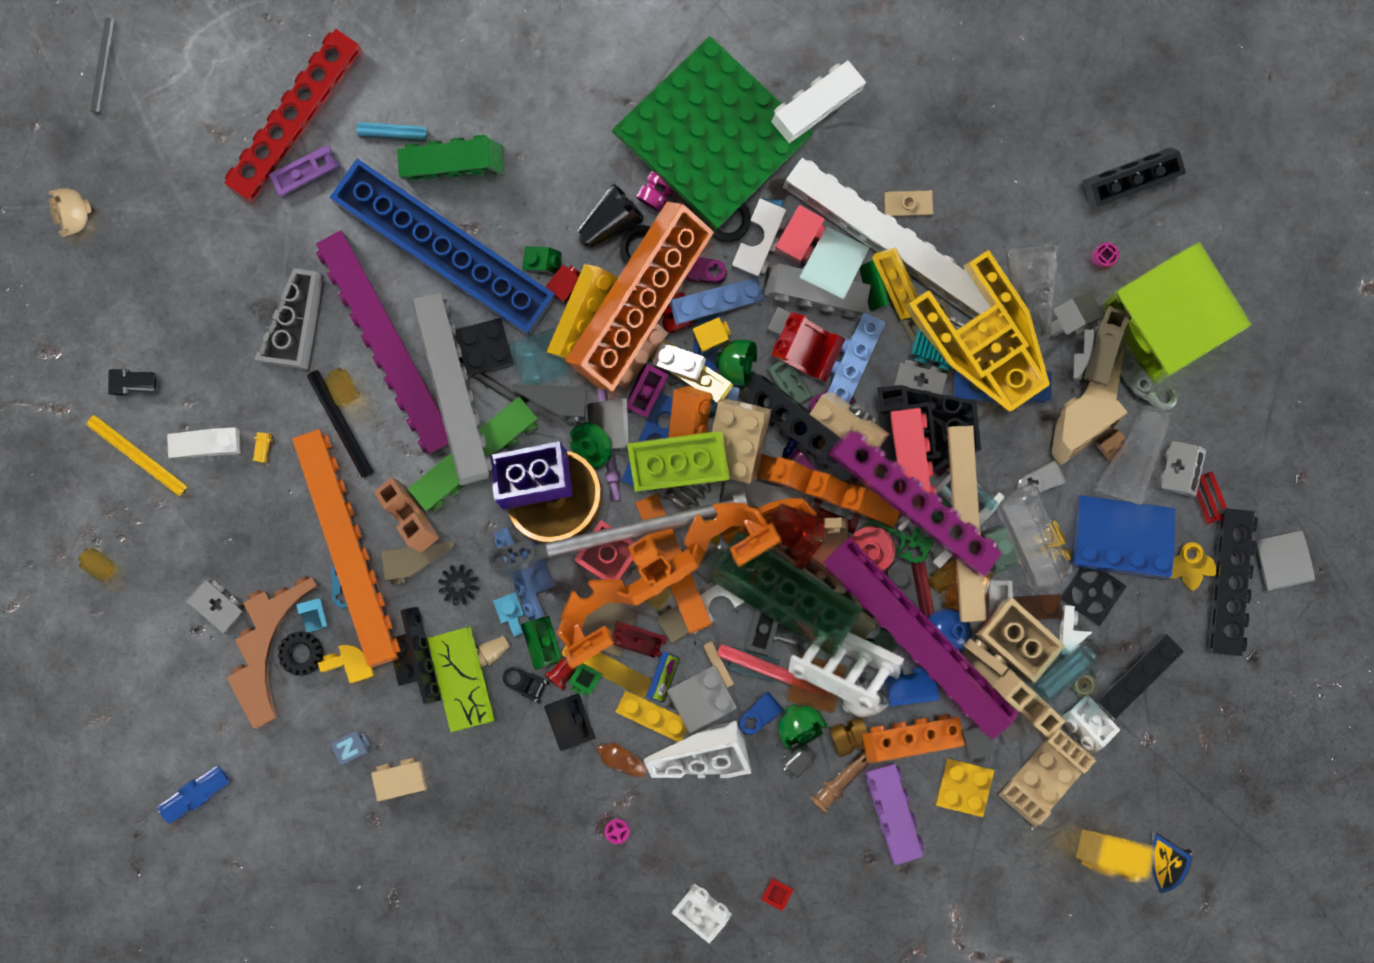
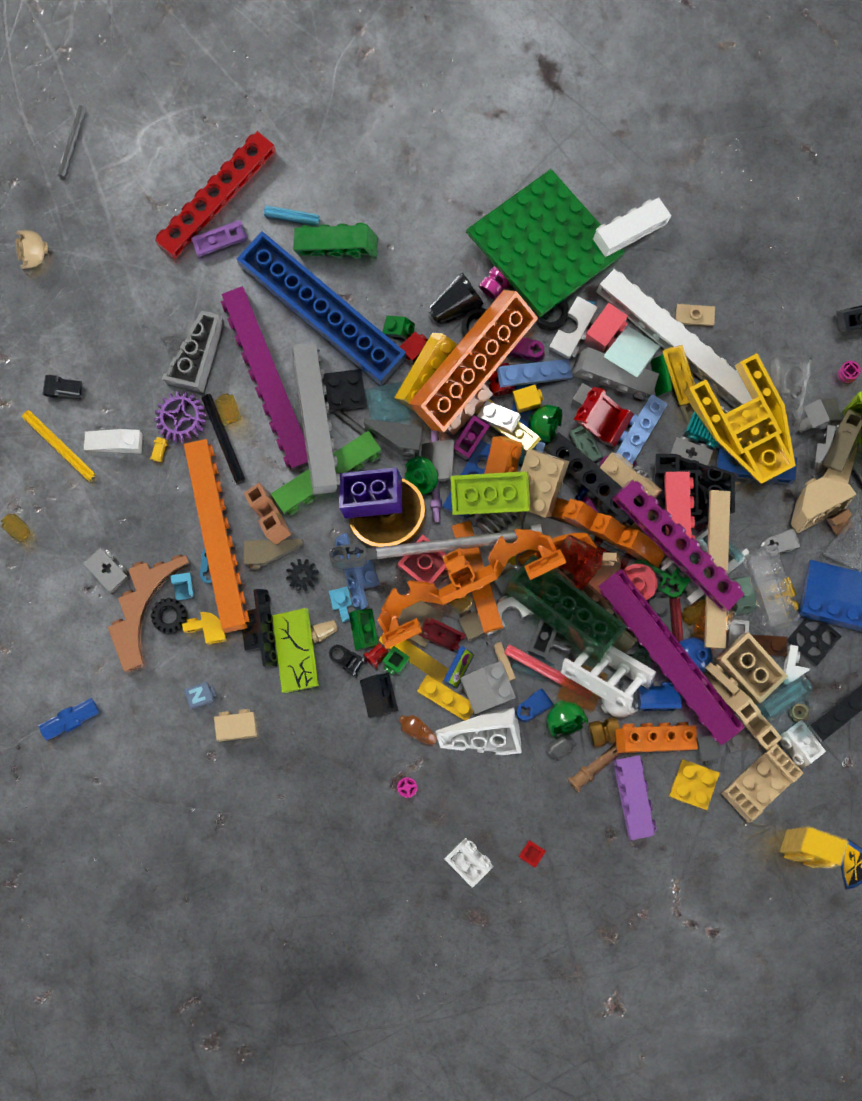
camera: 10 degrees right, 5 degrees down
none -> medium lavender gear [154,391,207,443]

